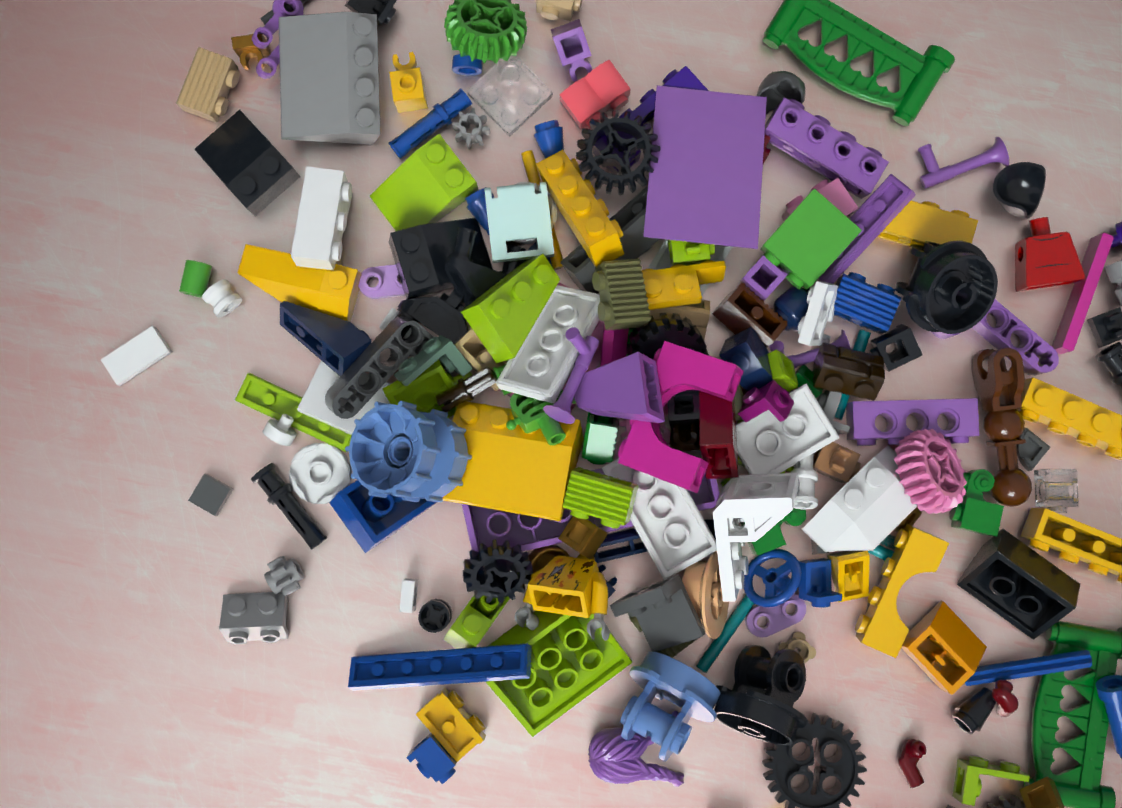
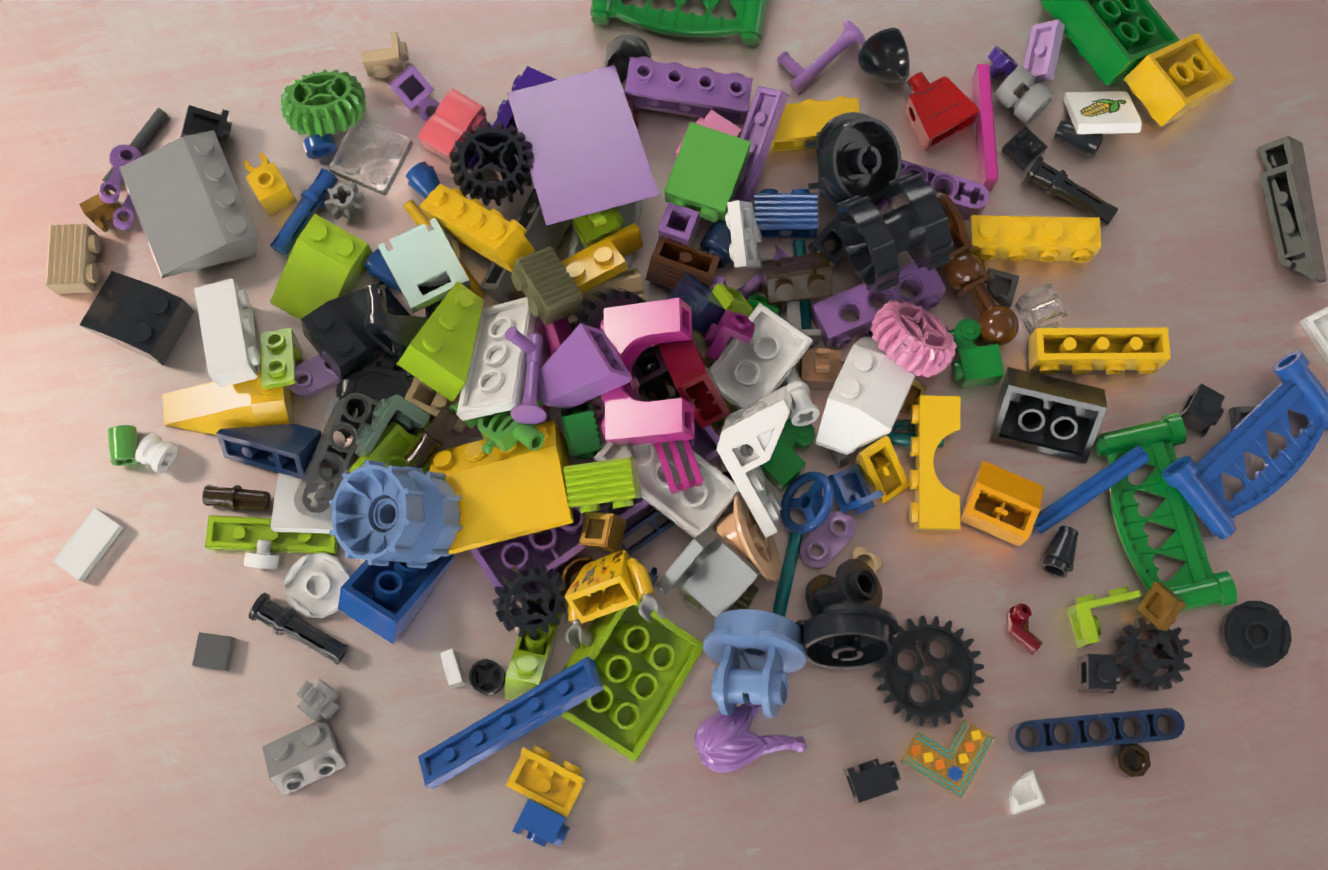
camera: 20 degrees left, 10 degrees down
dark red arm [992,679,1019,717] -> none
none -> dark brown axle [202,485,271,511]
none -> lime bracket [259,327,303,389]
none -> dark pink tile [654,439,703,495]
none -> black piece [835,172,955,293]

